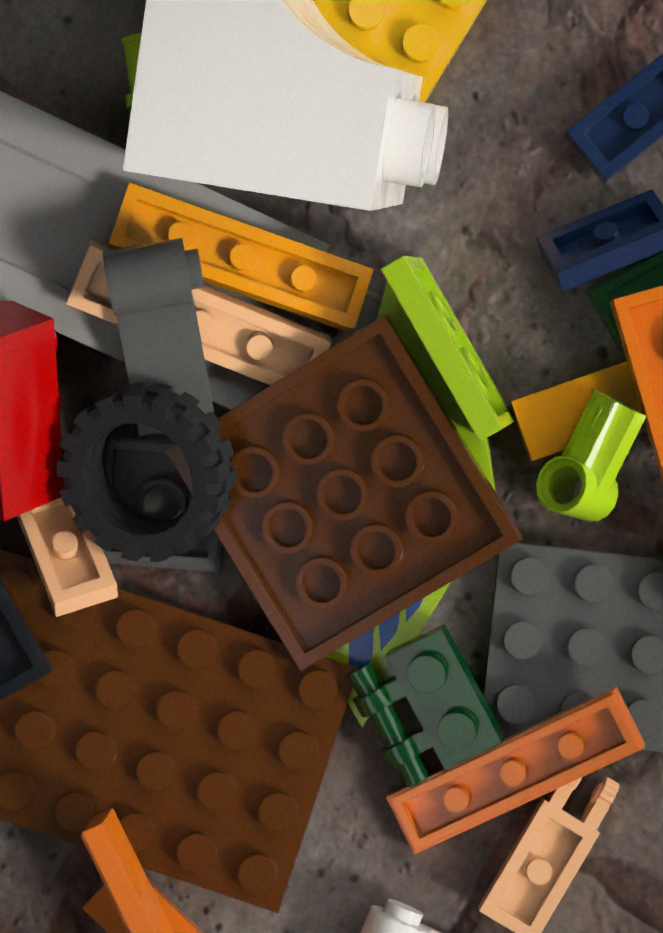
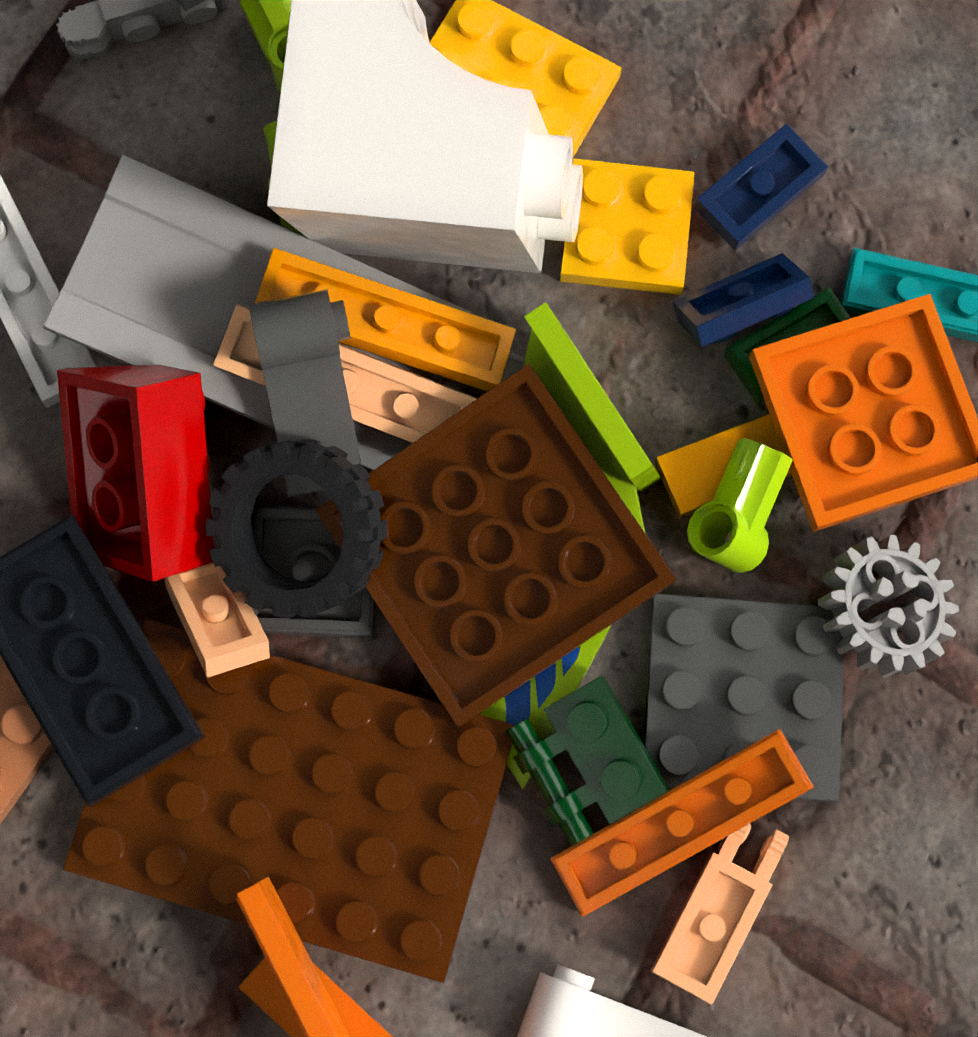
camera: 10 degrees left, 10 degrees down
none -> yellow plate [560,158,695,295]

